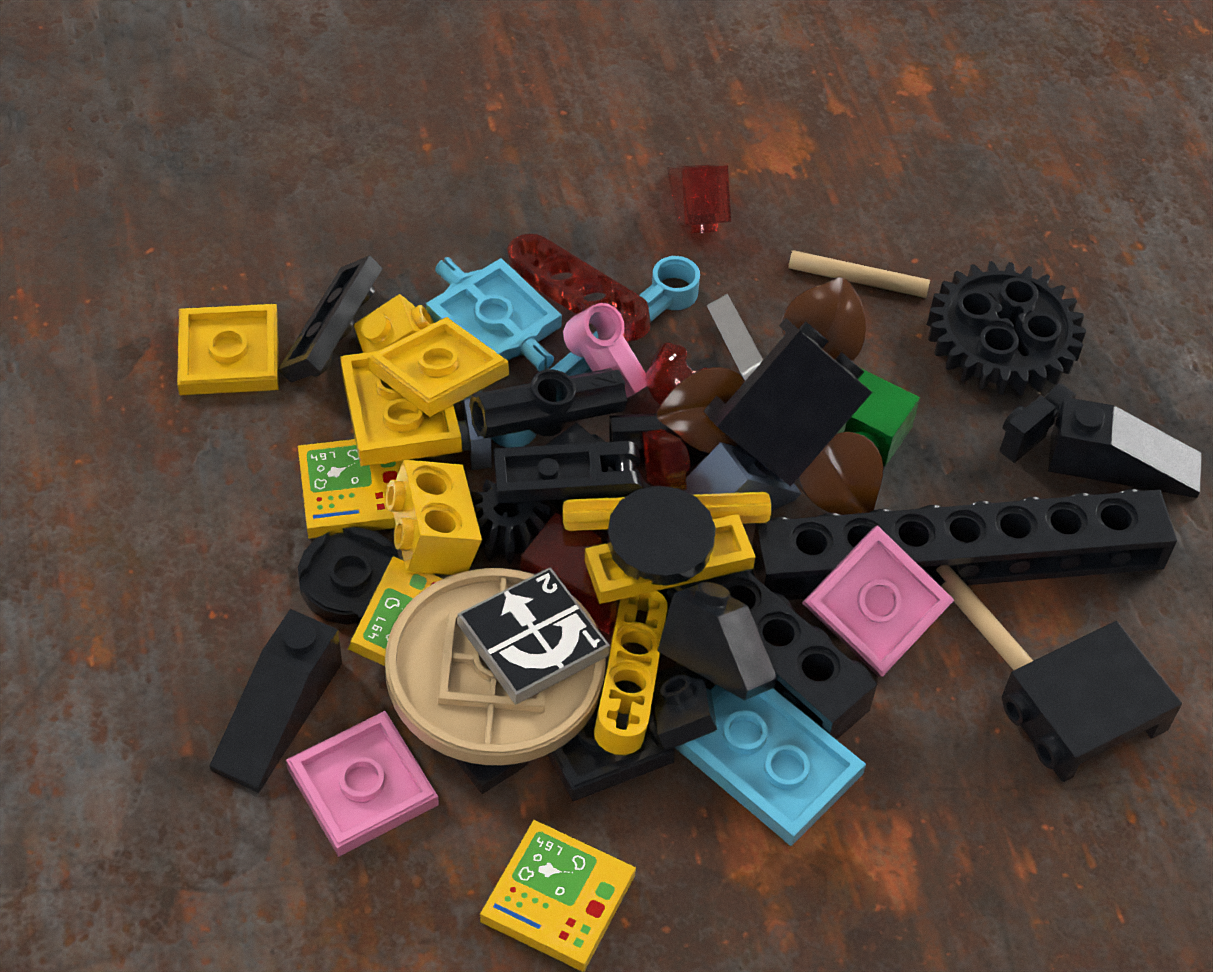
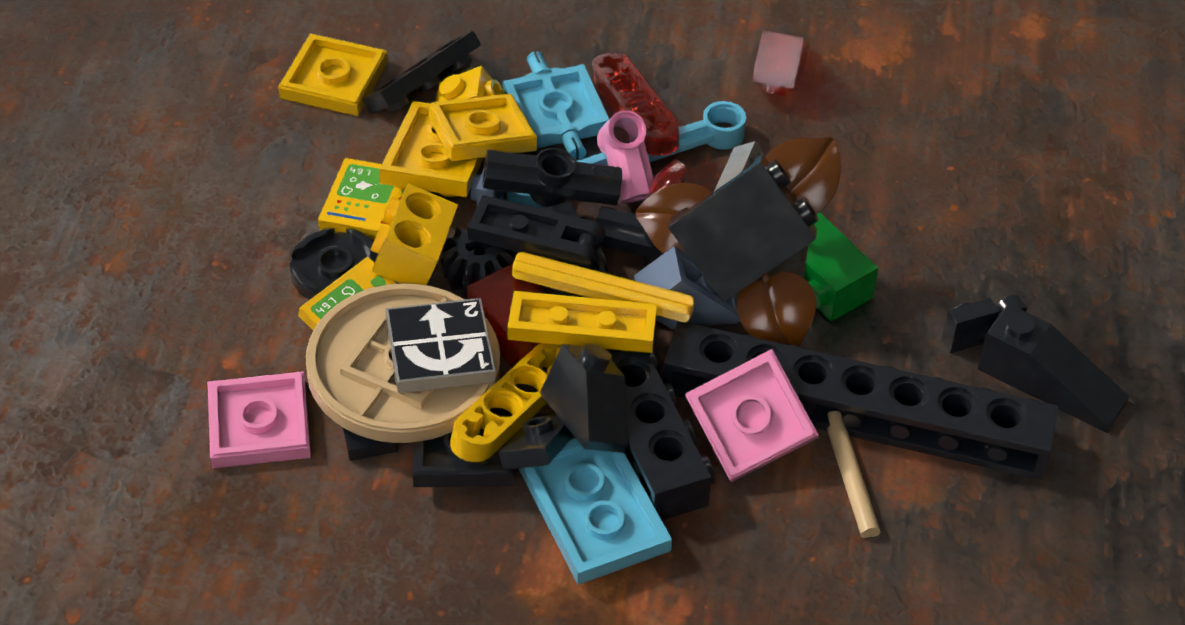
camera: 25 degrees right, 5 degrees down
black slope [210,609,342,793] -> none
yellow tile [480,820,636,972] -> none
black tile [607,486,716,586] -> none
clear red plate [643,429,690,490] -> none
tan bar [788,250,930,298] -> none
black gear [927,261,1086,395] -> none
black panel [1002,620,1182,782] -> none

